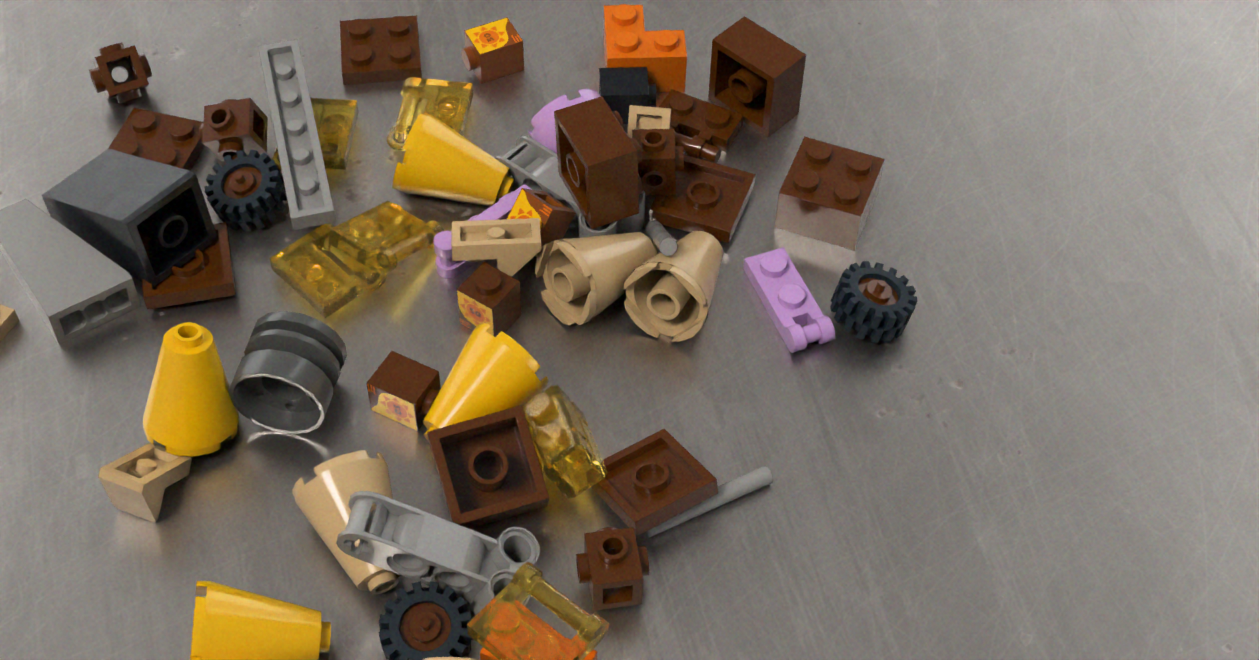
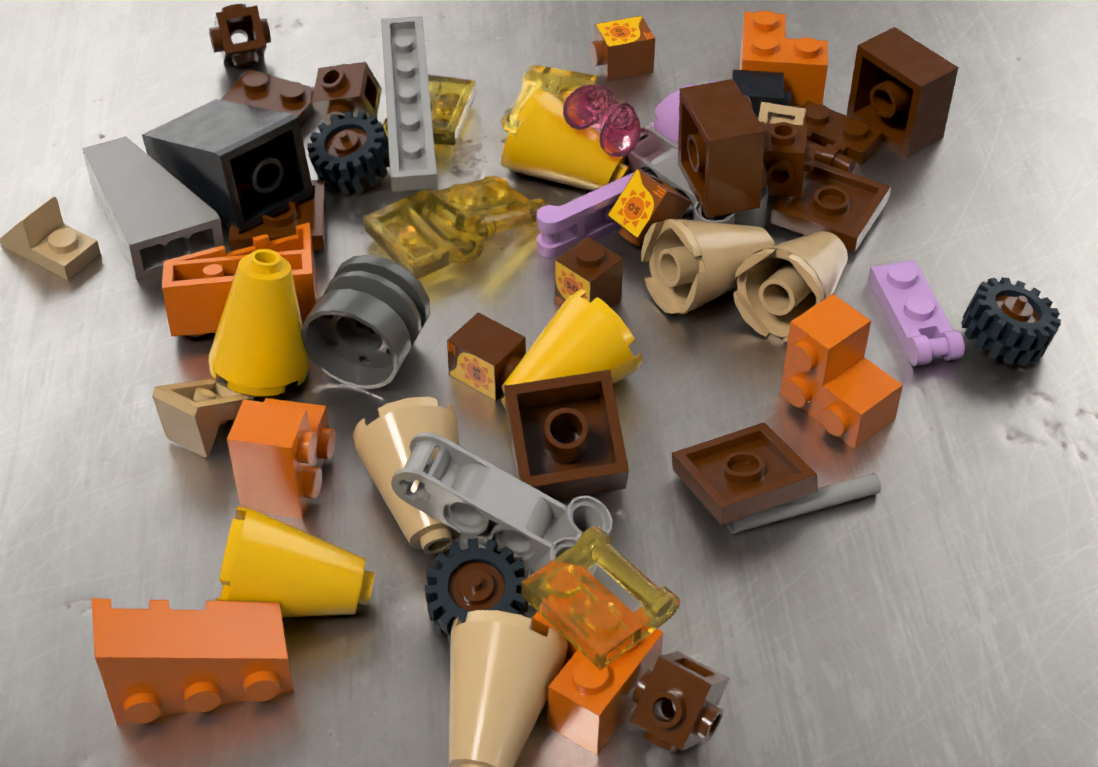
camera: 10 degrees right, 5 degrees down
reddish brown plate [340,15,422,85] -> none
tan slope [451,218,541,277] -> none
clear yellow brick [522,385,608,499] -> none
reddish brown brick [576,527,649,611] -> none
light grey bar [646,220,677,256] -> none
reddish brown brick [775,136,885,251] -> none
none -> orange wedge [162,222,317,337]
none -> orange brick [227,398,336,519]
none -> clear pink piece [563,84,641,157]
none -> orange brick [780,294,903,449]

